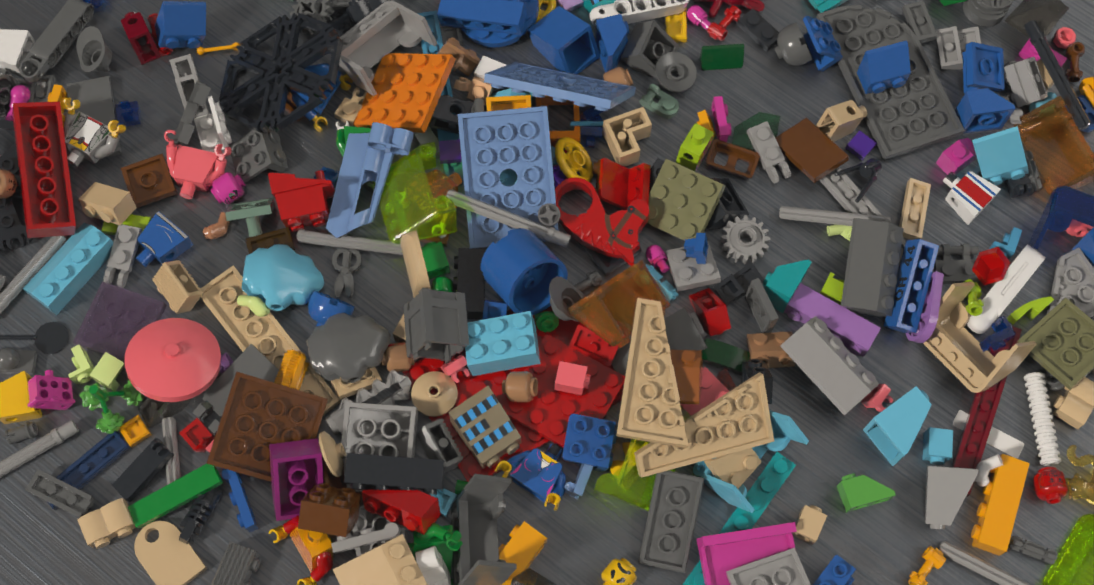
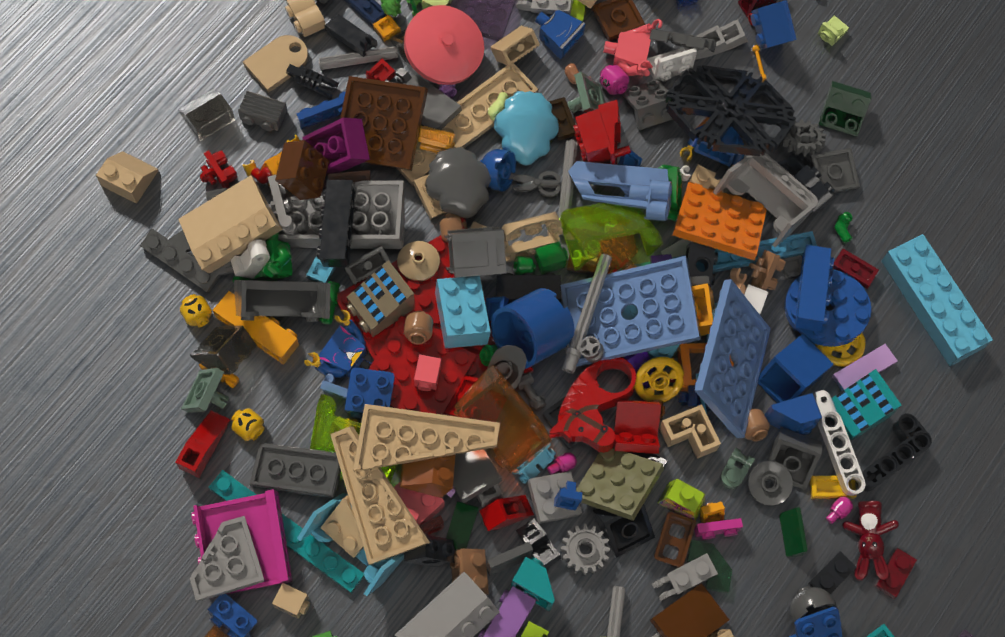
camera: 85 degrees right, 0 degrees up
green tile [128,464,223,529] -> none
tan dish [319,431,346,477] -> none
light grey sword [325,370,412,435] -> none
red slope [362,490,440,535] -> none
coral tile [441,355,470,383] -> none
red bar [707,5,741,41] -> none

